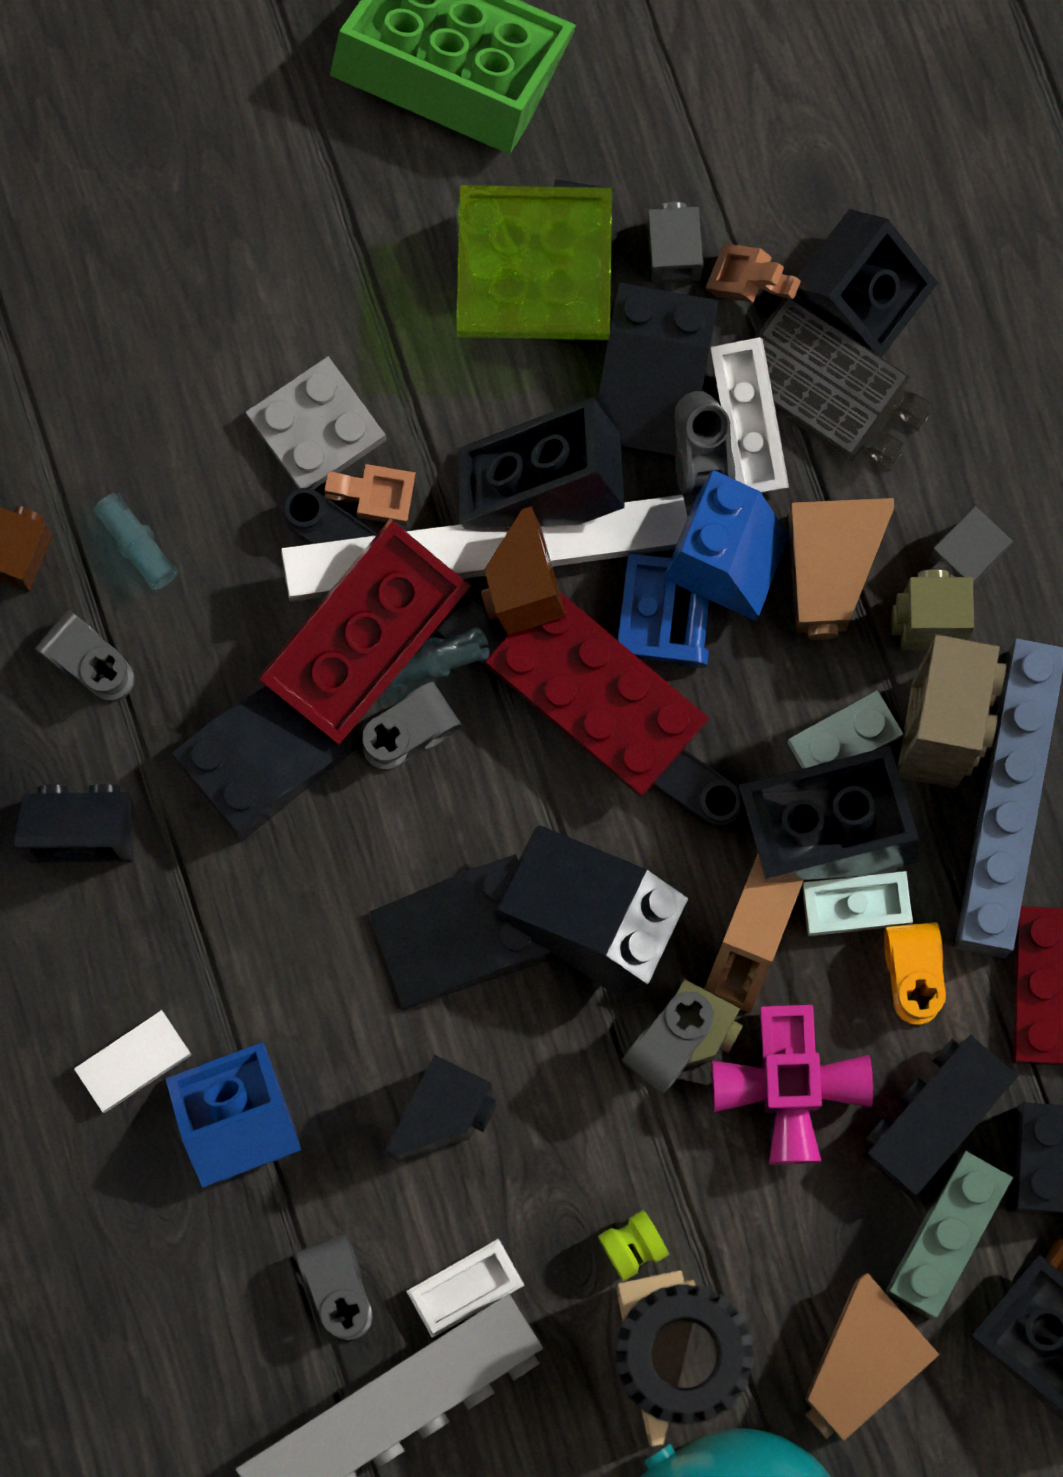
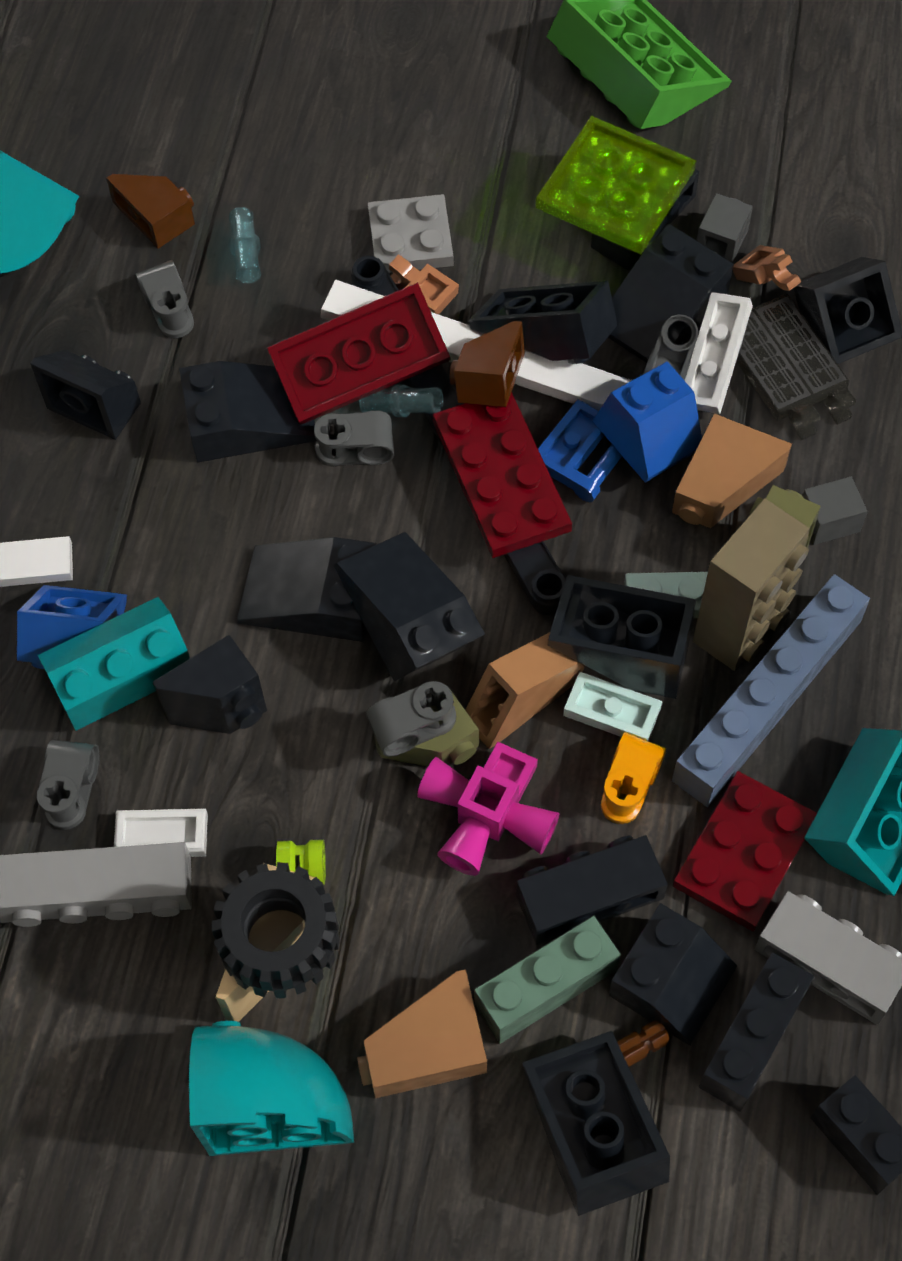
camera: 30 degrees right, 15 degrees down
none -> teal slope [37,597,190,731]

